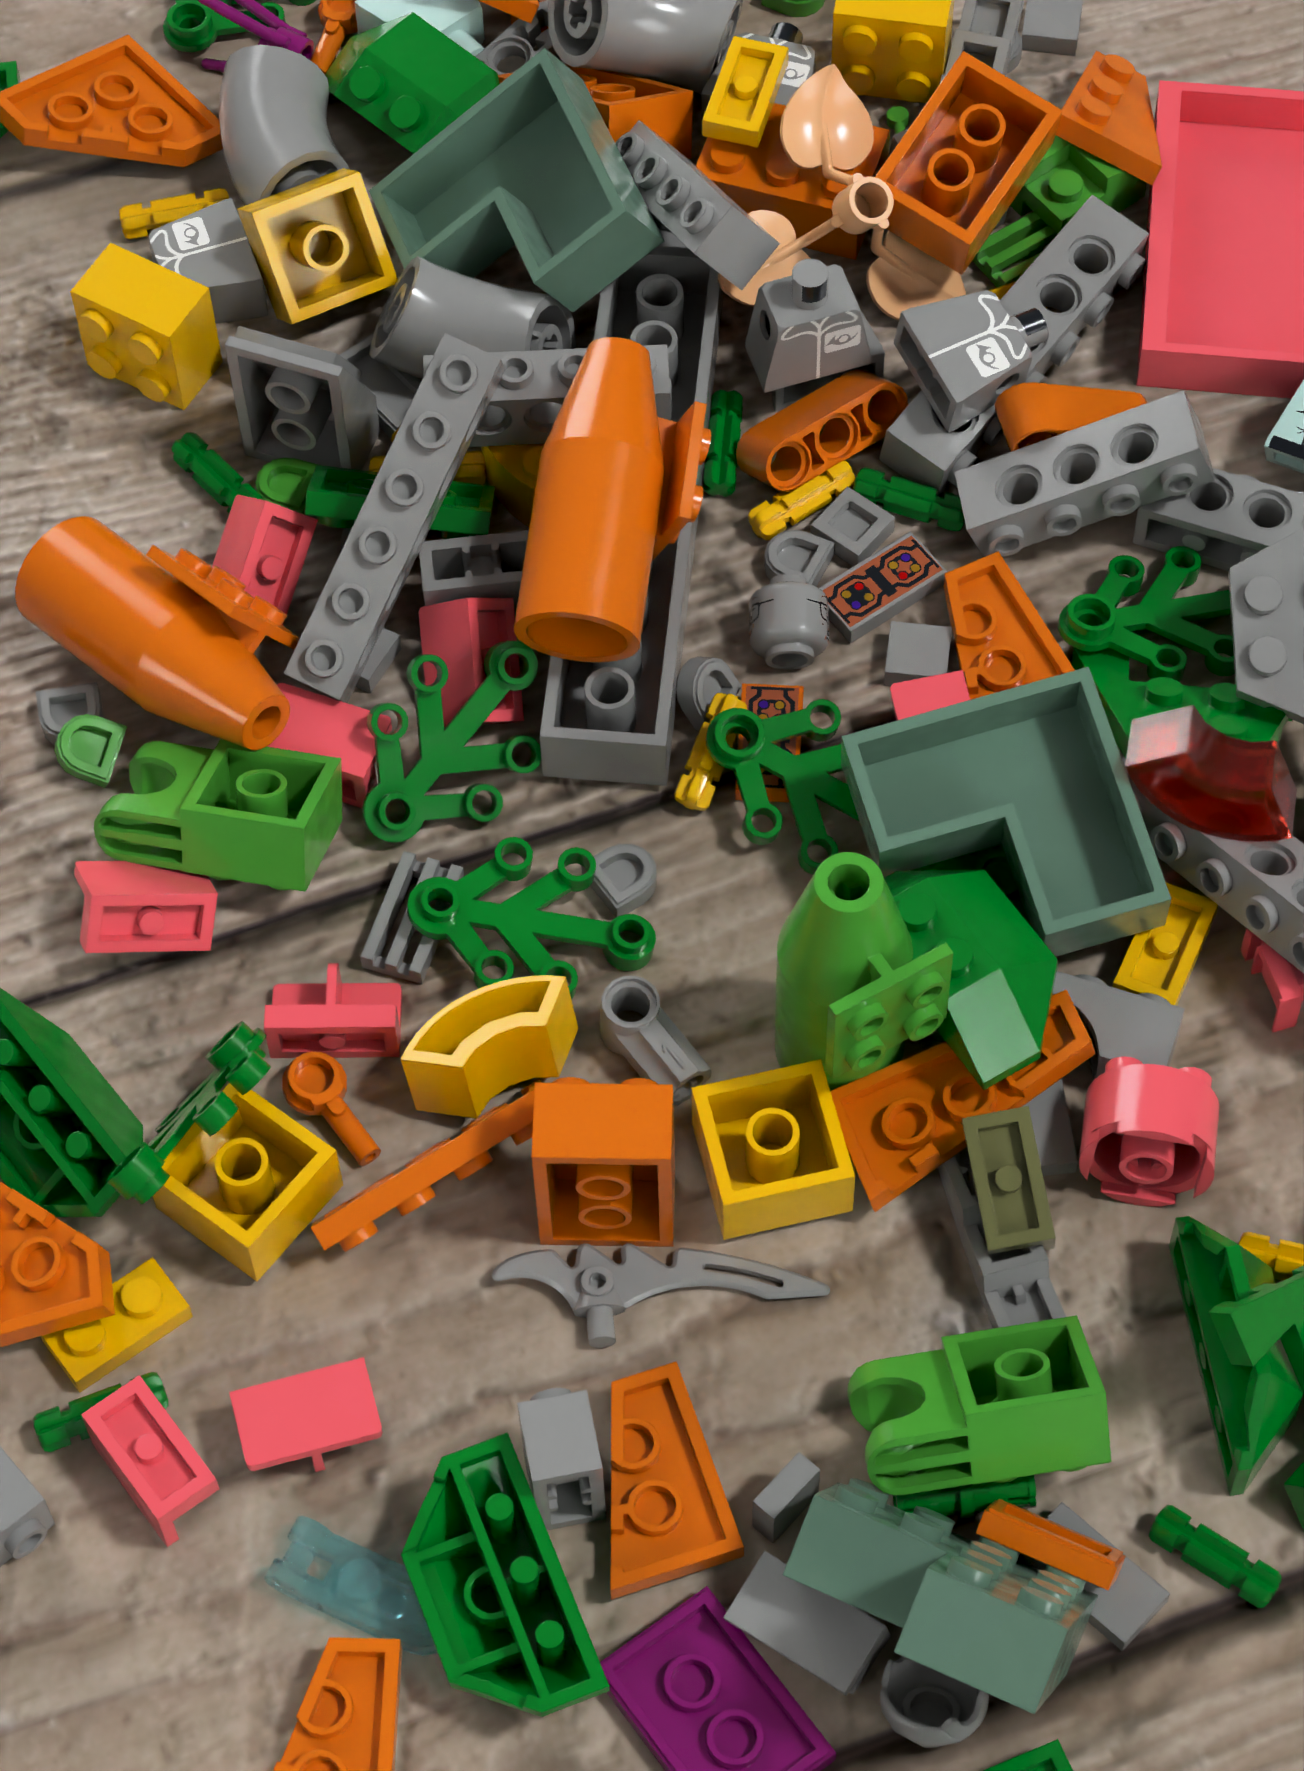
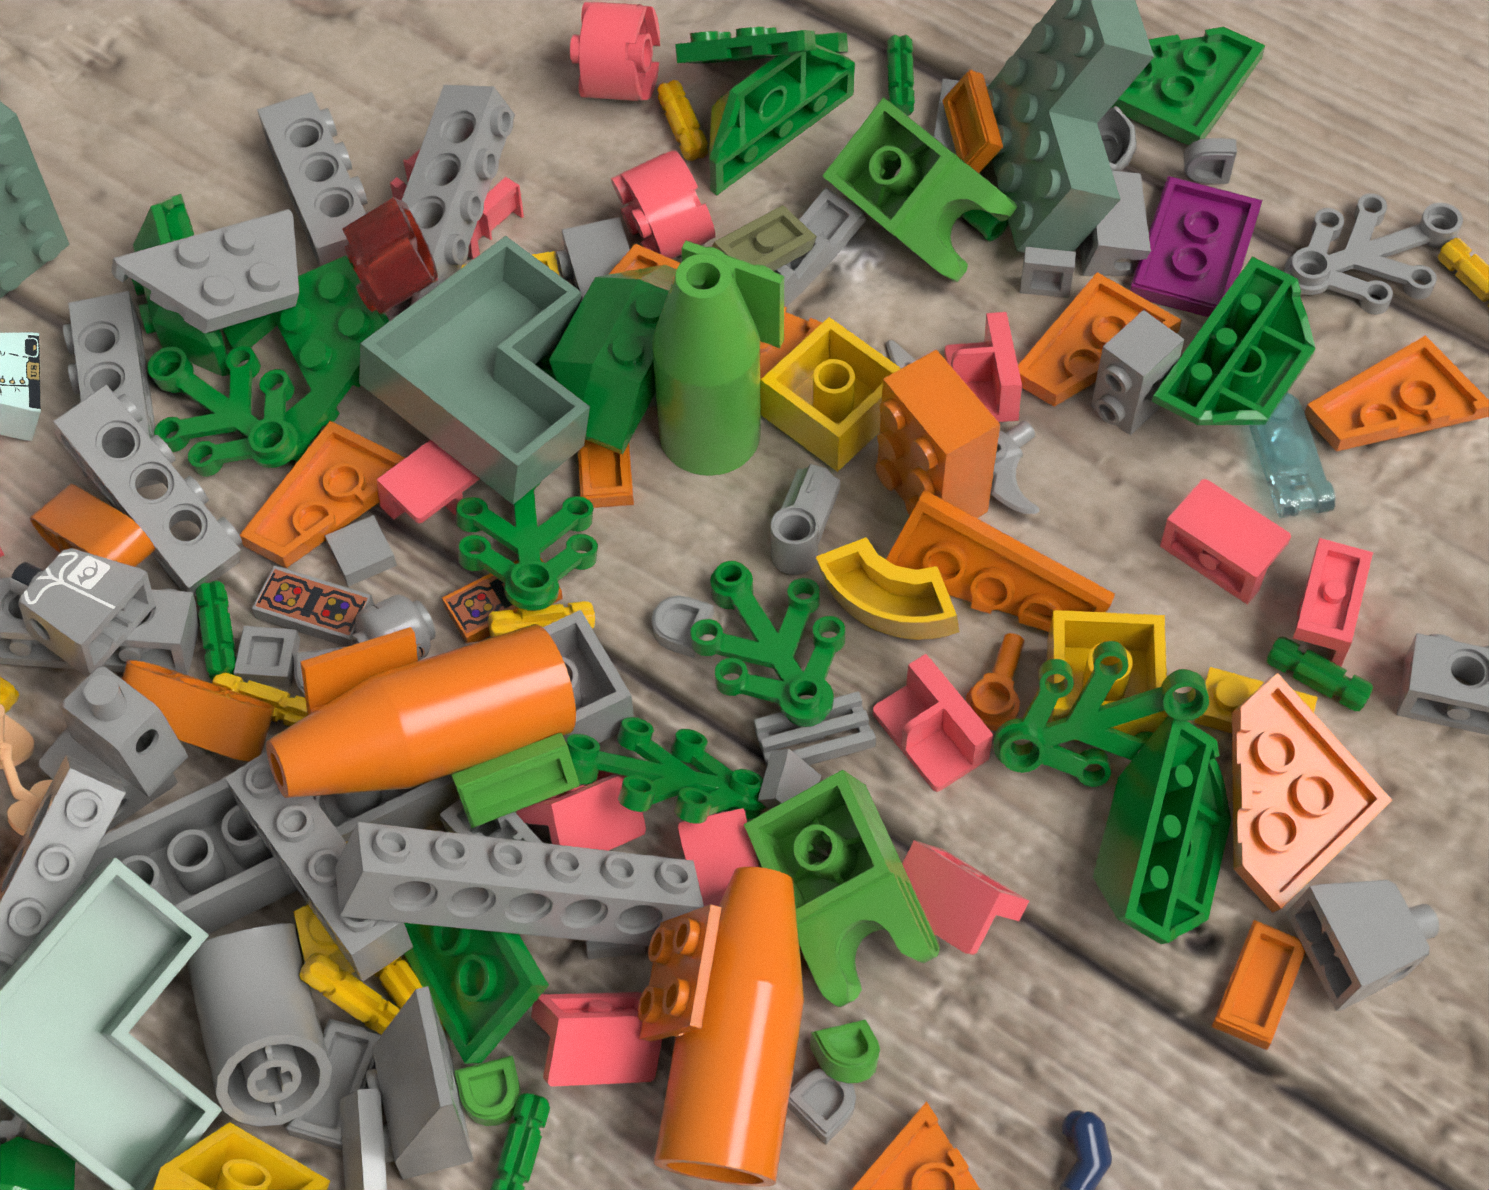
camera: 125 degrees left, 0 degrees up
none -> bright green tile [452,733,580,828]
none -> light grey tile [758,749,821,810]
none -> coral panel [944,312,1022,422]

